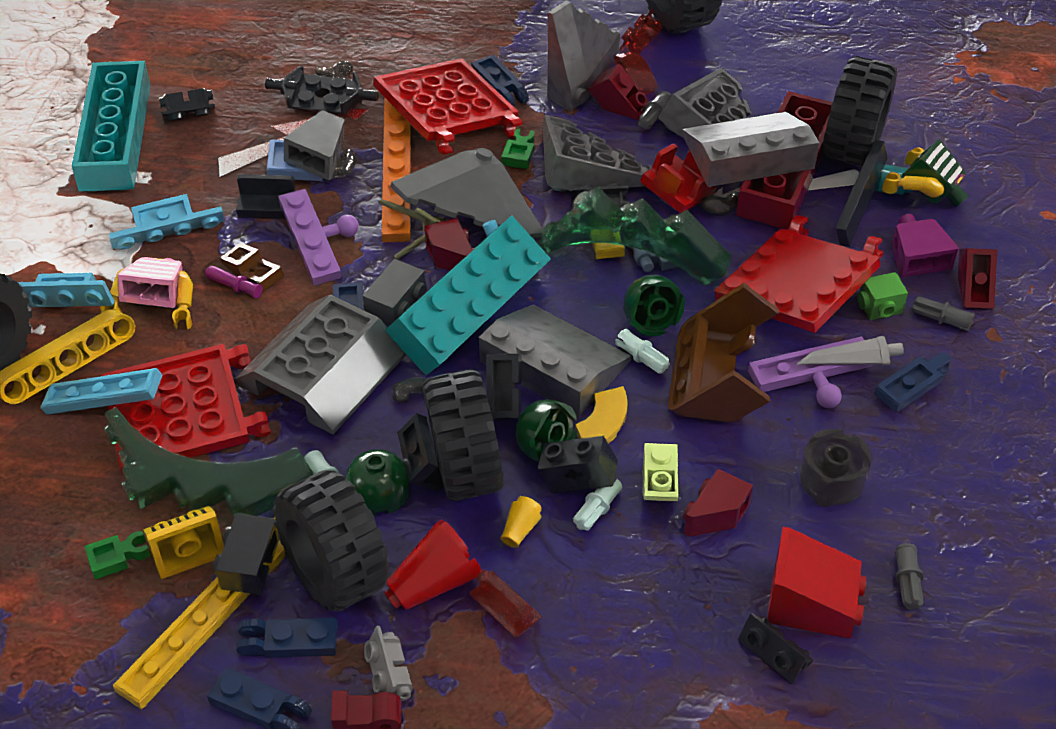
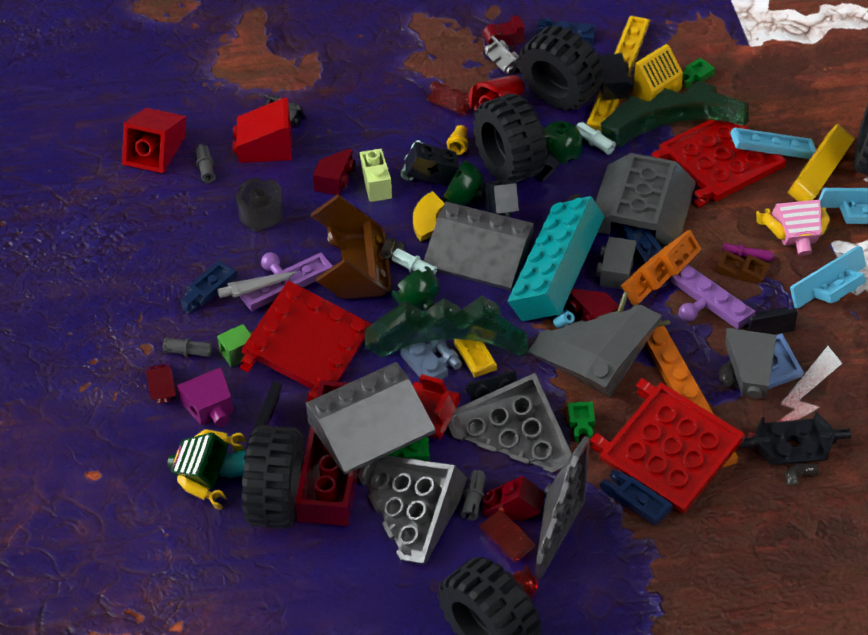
camera: 165 degrees right, 0 degrees up
none -> red slope [122,108,186,173]
none -> clear smoke arm [380,238,406,259]
none -> orange slope [621,230,701,305]

